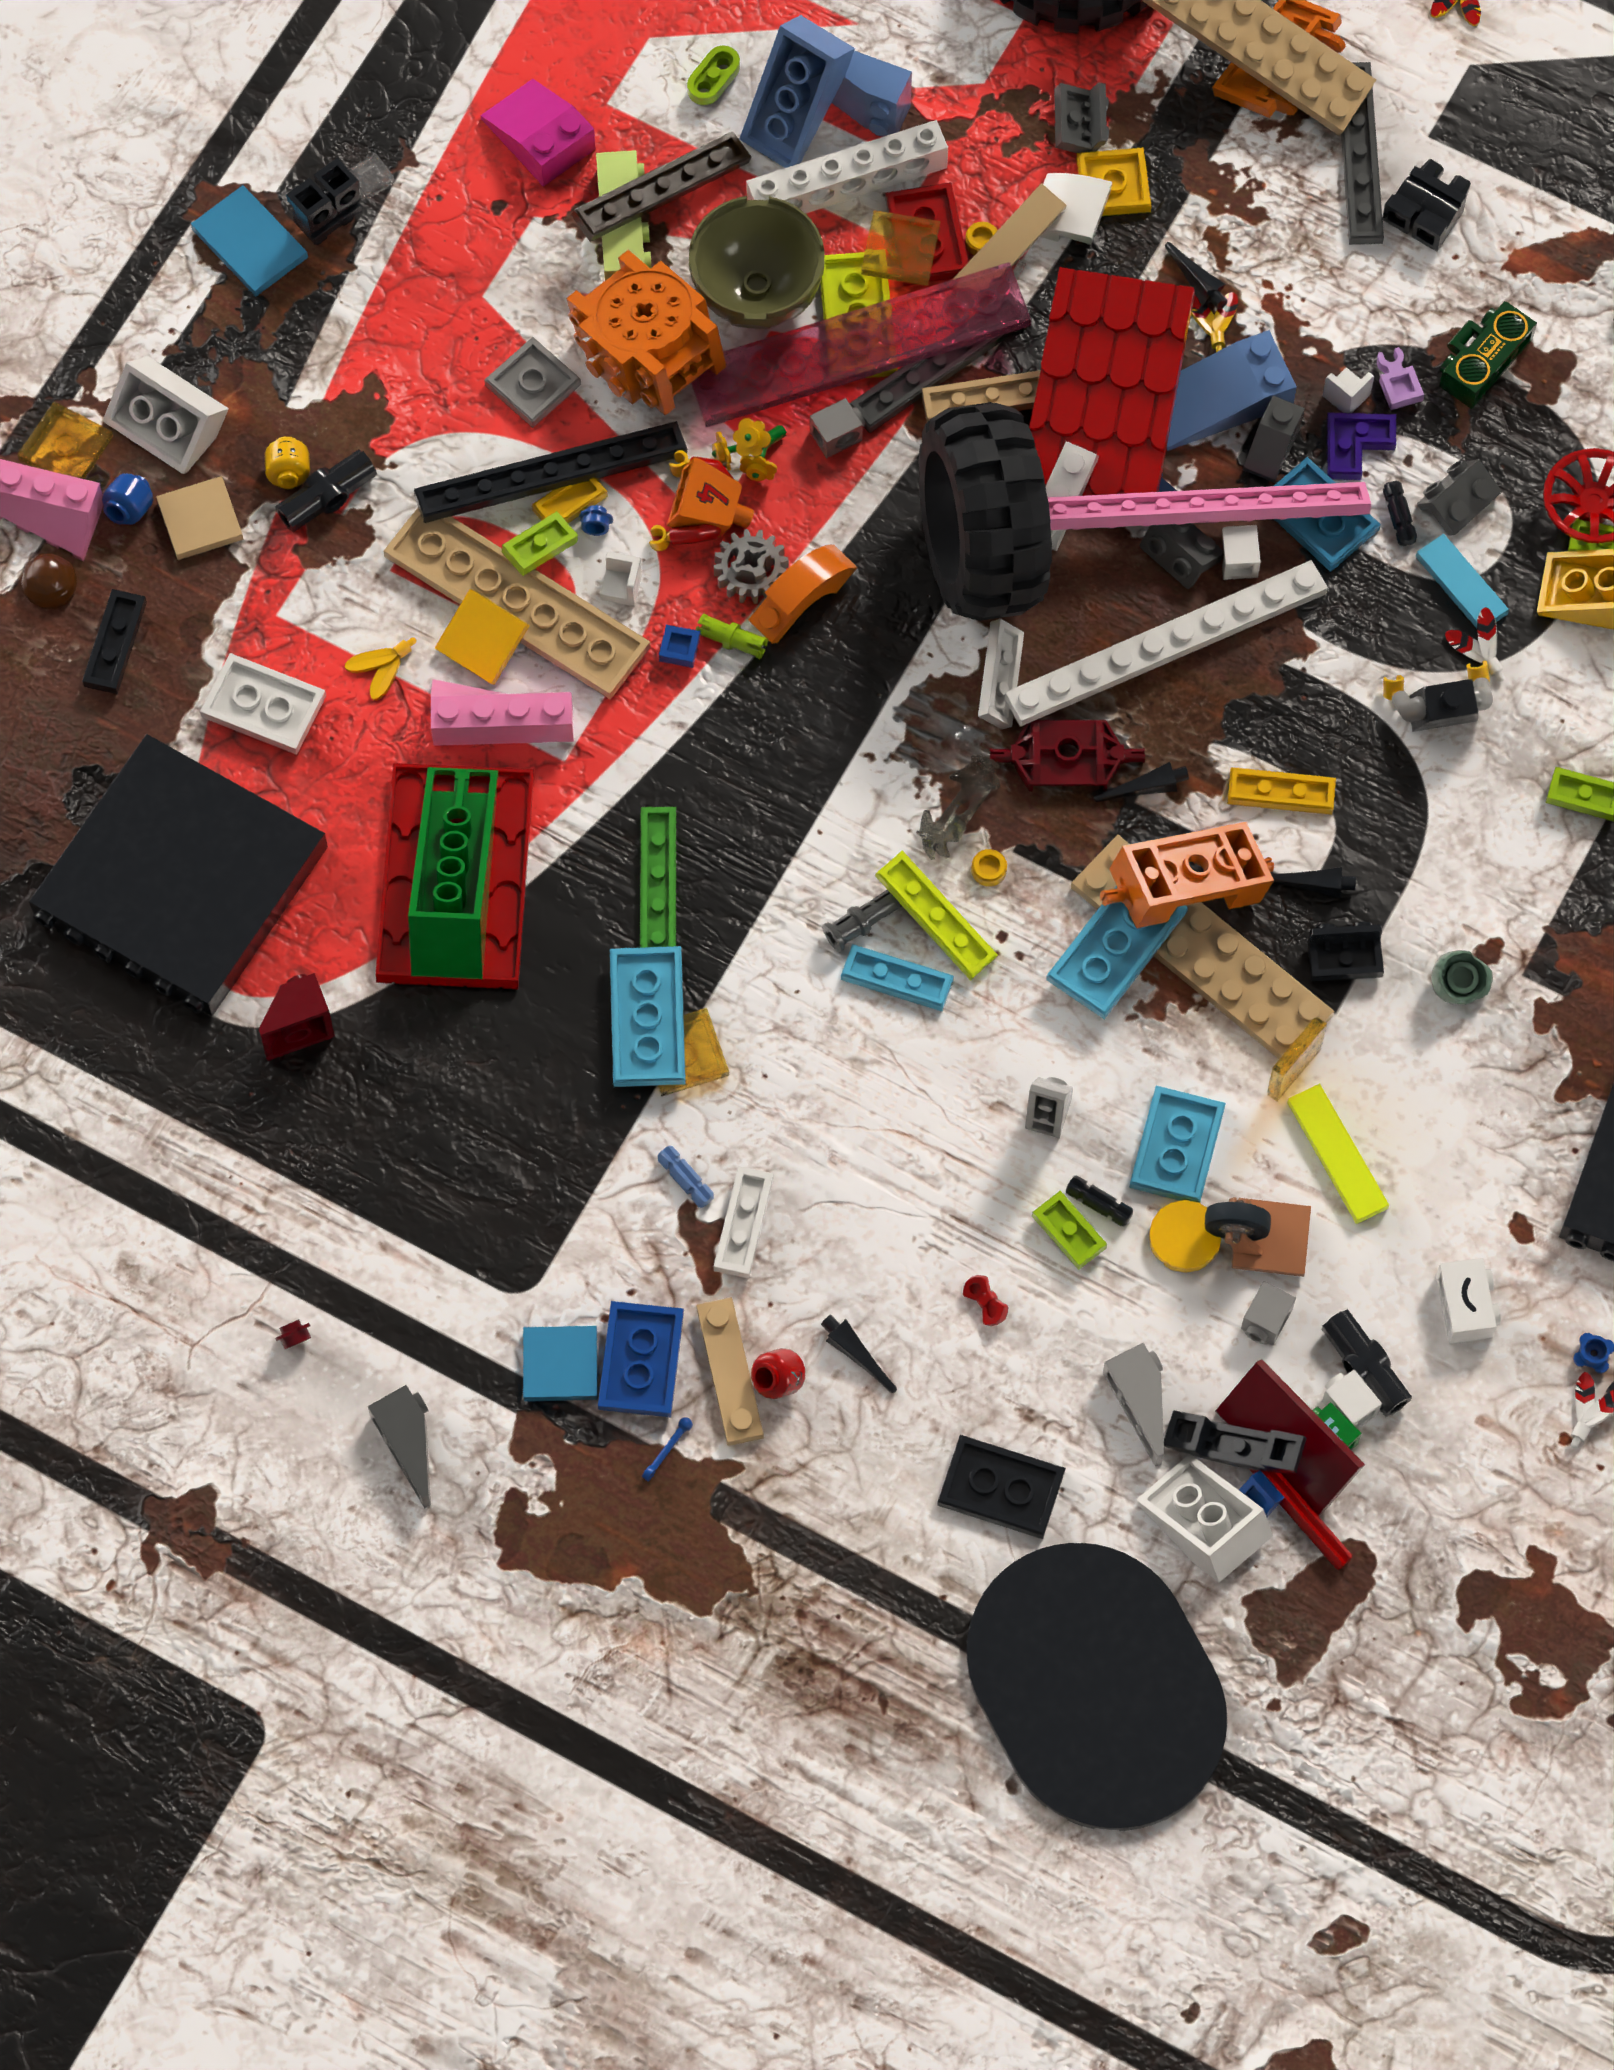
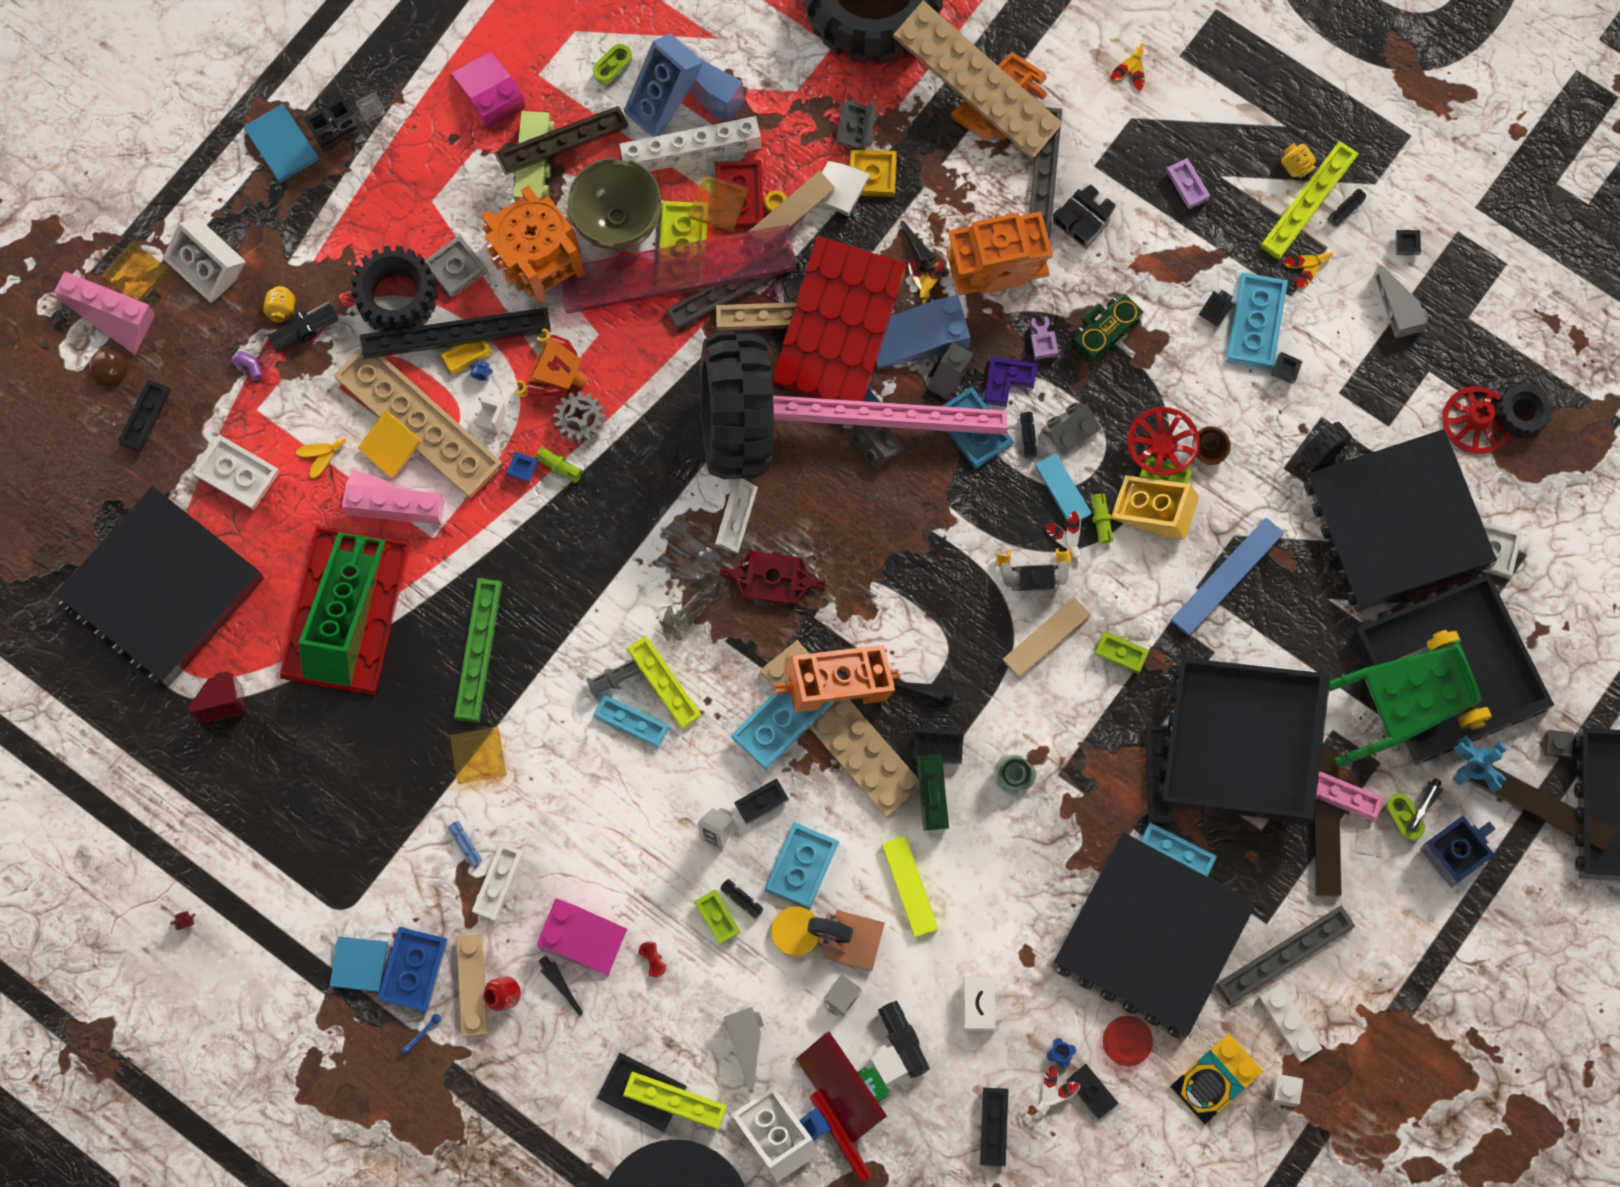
camera: 10 degrees right, 5 degrees up
blue head [102,474,154,525] -> none
tan tile [156,476,244,560] -> none
dark grey slope [368,1385,431,1509] -> none
lime plate [501,511,578,576] -> none
medium azure tile [610,946,686,1087] -> none
yellow plant [712,418,786,481] -> none
orange arch [748,544,858,643] -> none
light grey brick [810,398,865,458] -> none
yellow tile [971,849,1007,886] -> none
white plate [1004,560,1328,727] -> none
white plate [1046,441,1099,551] -> none
black piece [1094,762,1189,802] -> none
black slope [1164,1410,1307,1473] -> none
white panel [1222,525,1261,580] -> none
yellow tile [1227,767,1336,815] -> none
clear yellow tile [1267,1017,1327,1102] -> none
white panel [1323,368,1374,413] -> none
none -> medium lavender arm [231,351,263,380]
none -> black tyre [351,245,438,332]
none -> dark pink slope [536,898,627,976]
none -> neon yellow tile [623,1072,728,1131]
none -> black plate [734,778,789,825]
none -> dark green piece [916,754,949,831]
none -> orange piece [947,211,1053,296]
none -> black plate [980,1087,1009,1167]
none -> tan tile [1002,597,1091,678]
none -> lime pin [1090,494,1114,544]
none -> lavender plate [1166,158,1210,209]

